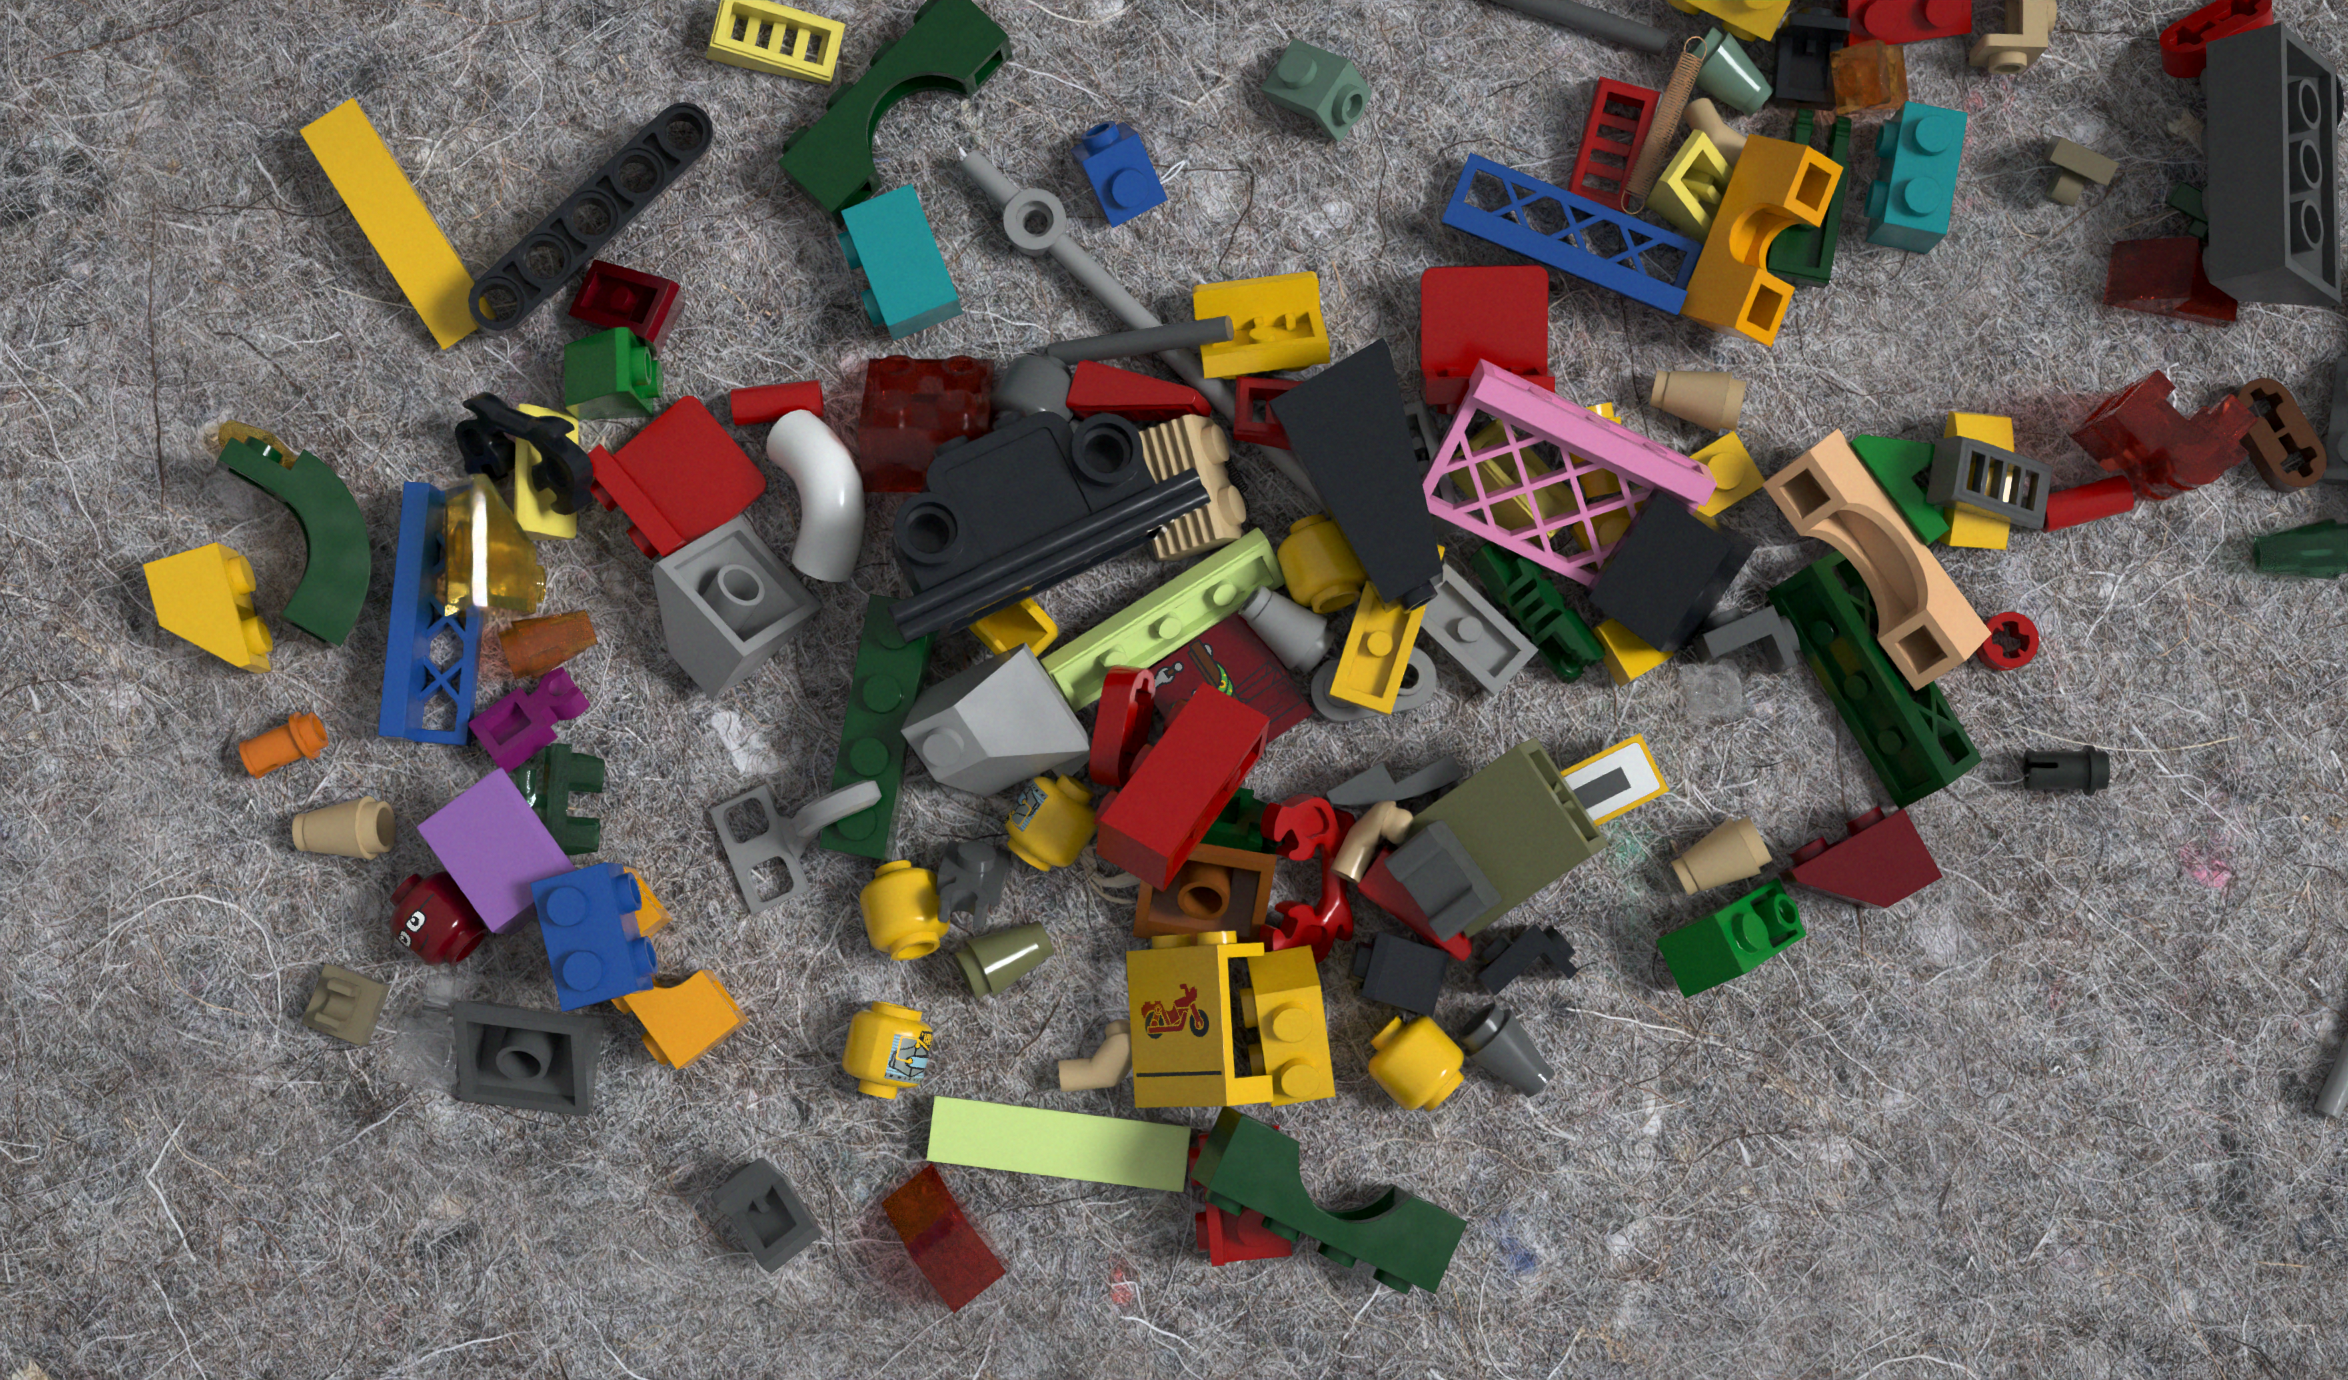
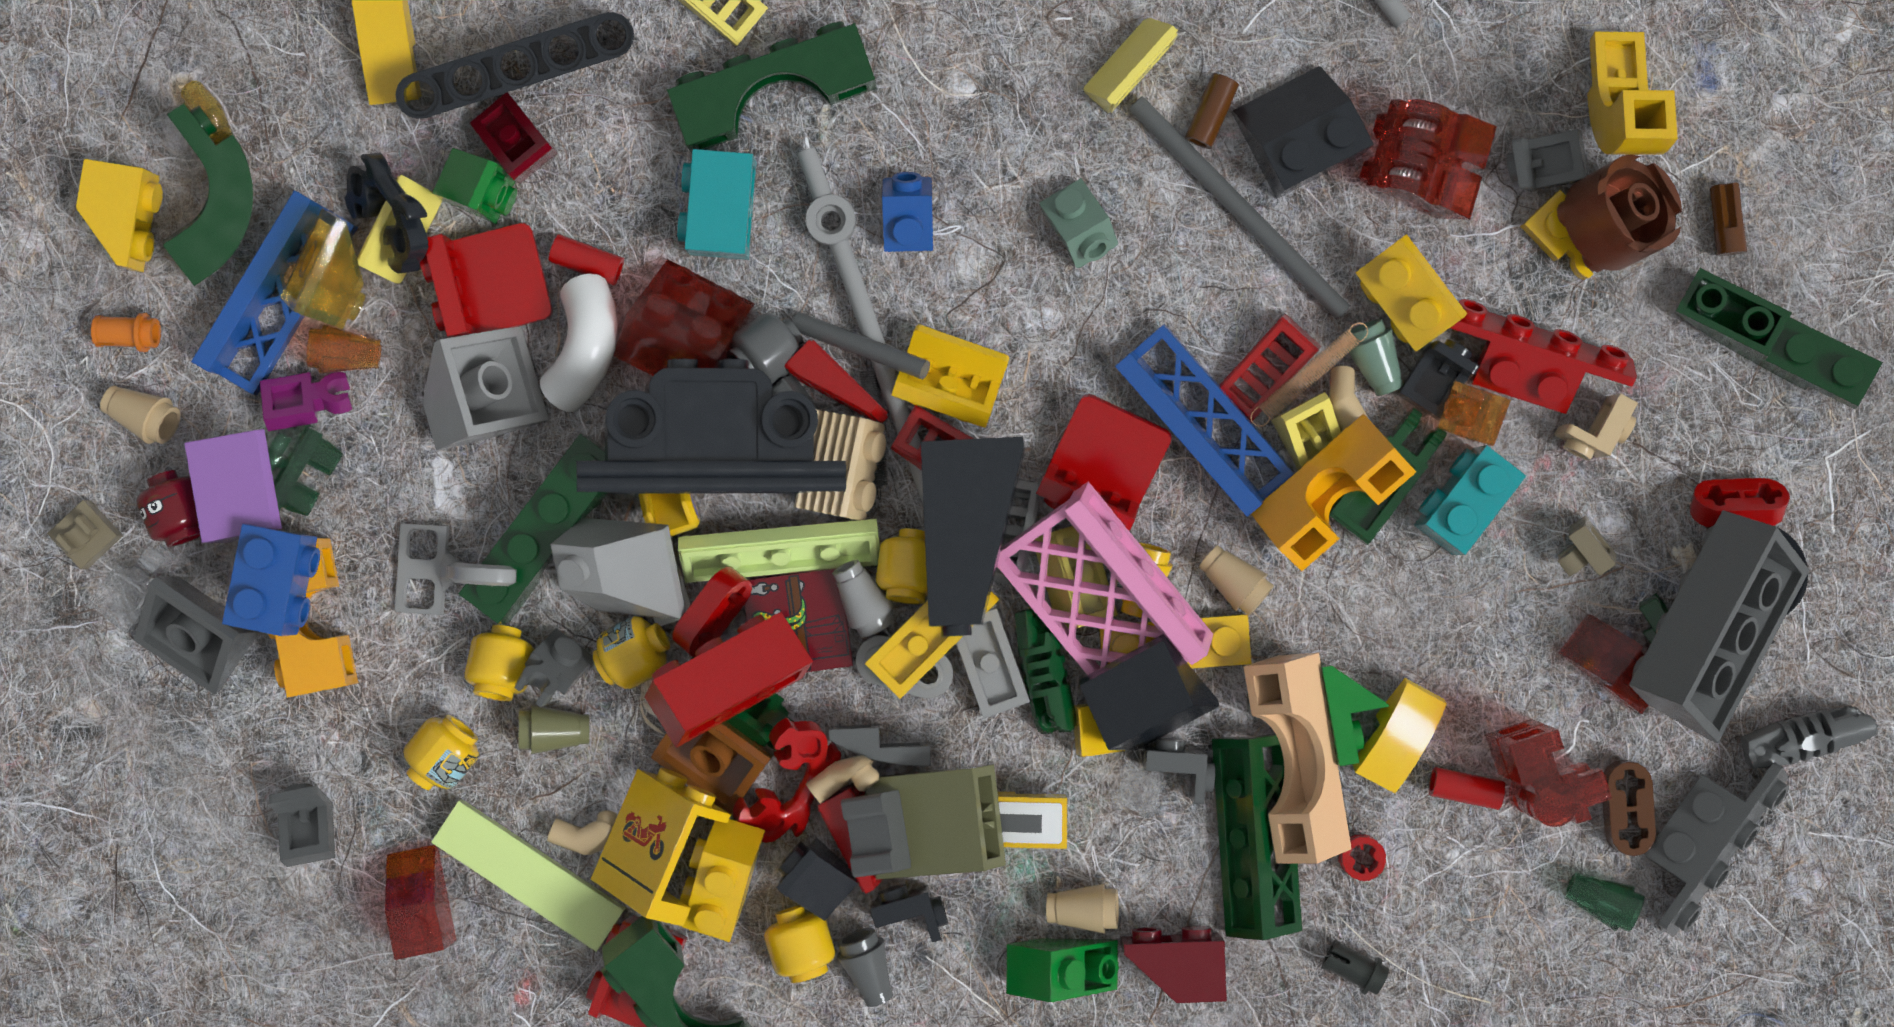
camera: 25 degrees right, 5 degrees up
dark grey slope [1926,436,2053,529] -> none

